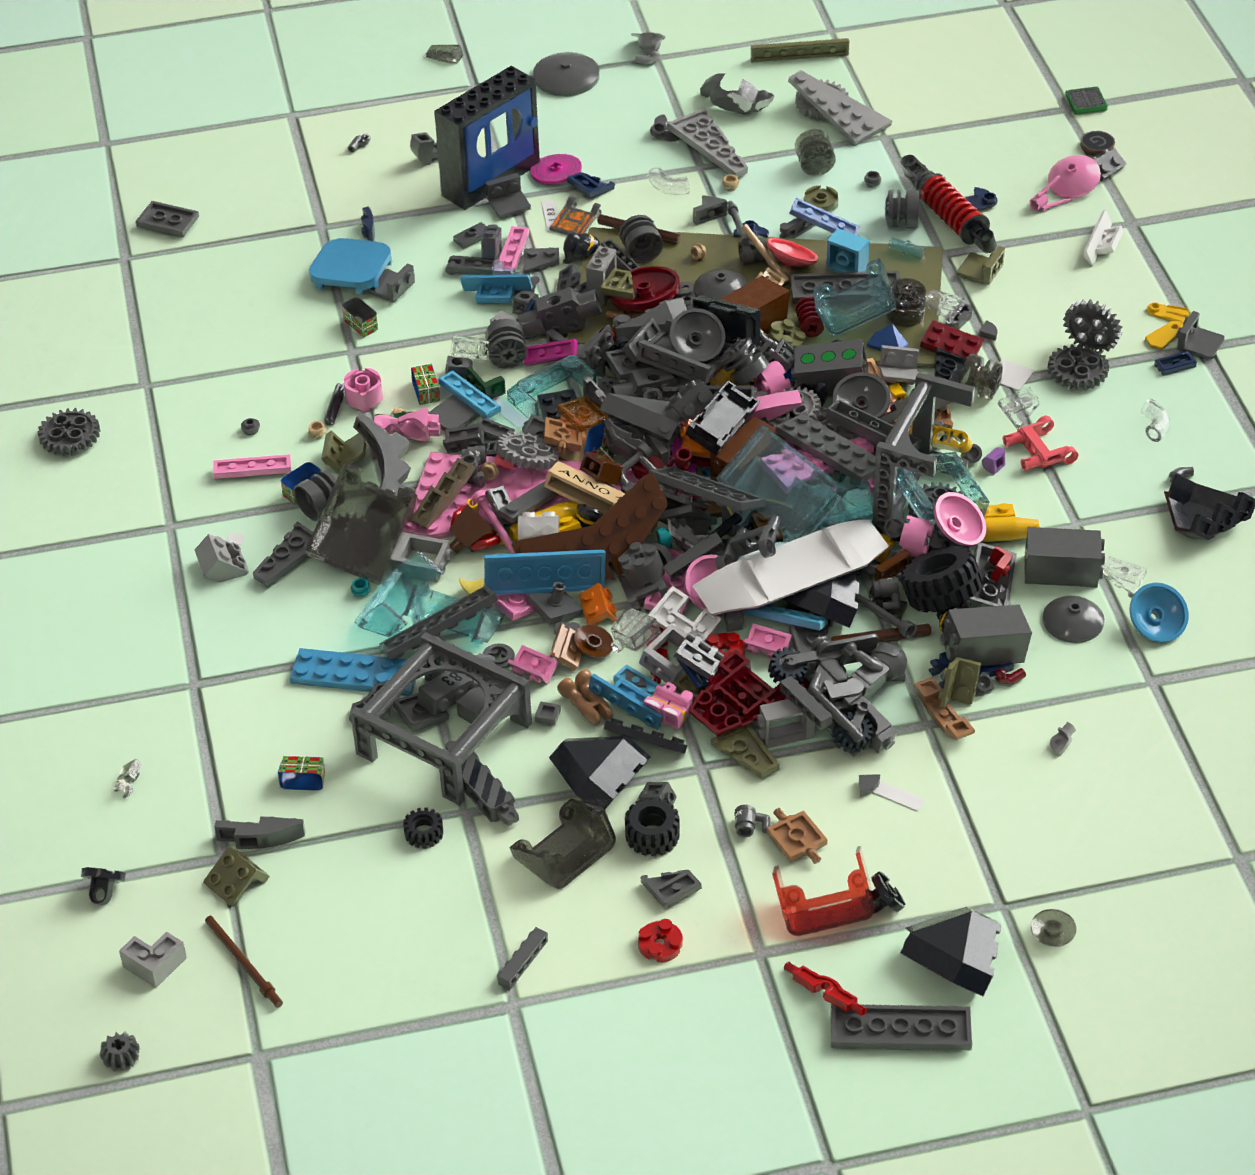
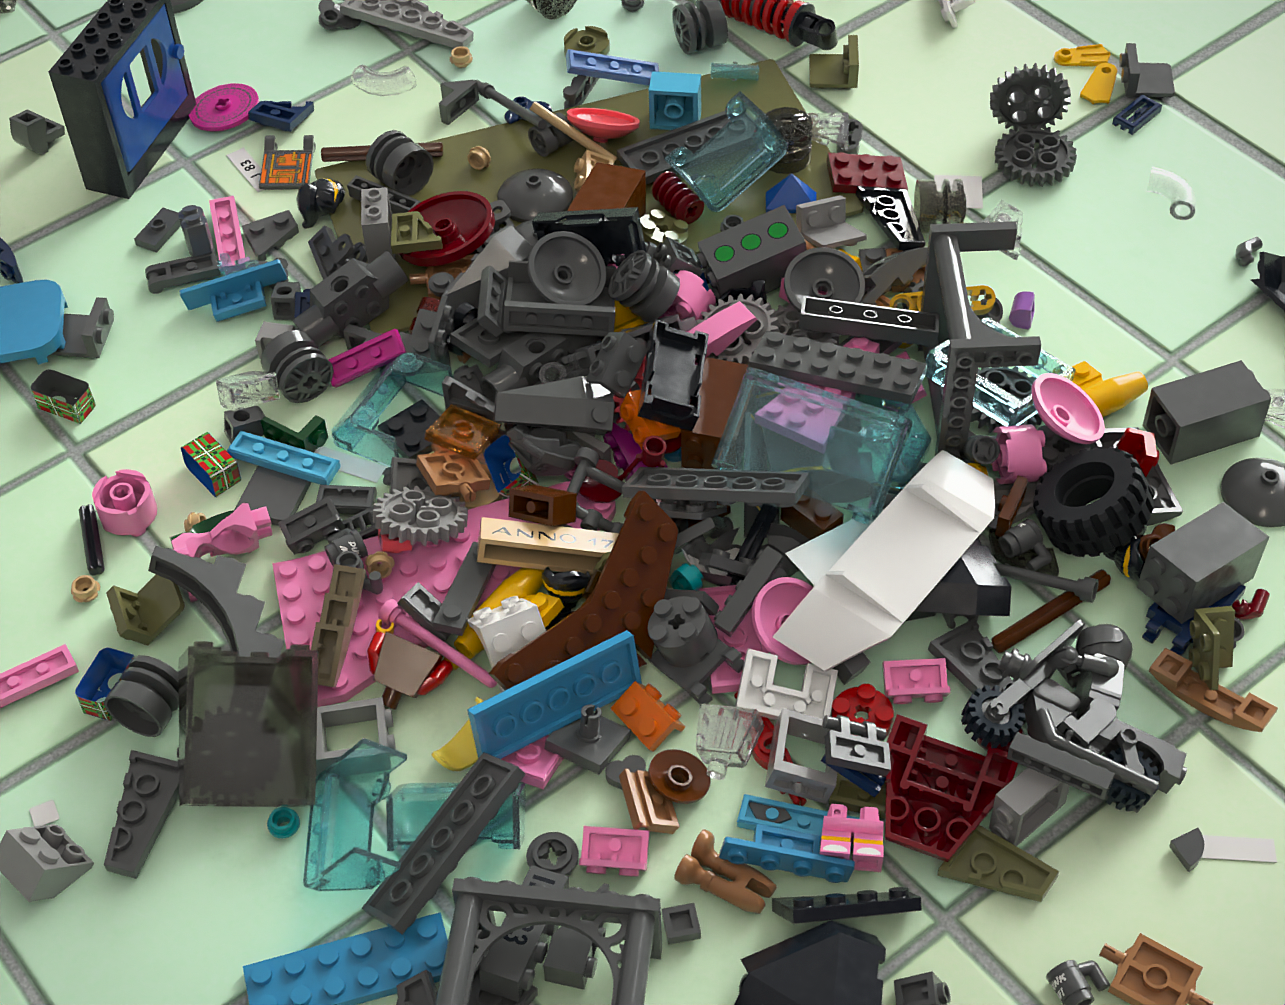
camera: 25 degrees left, 5 degrees up
dark grey bracket [485,173,531,218] -> none
dark grey connector [716,515,782,570] -> none
medium azure tile [745,604,828,631] -> none
dark grey tile [979,320,998,341] -> none
coral connector [1002,415,1079,471] -> none

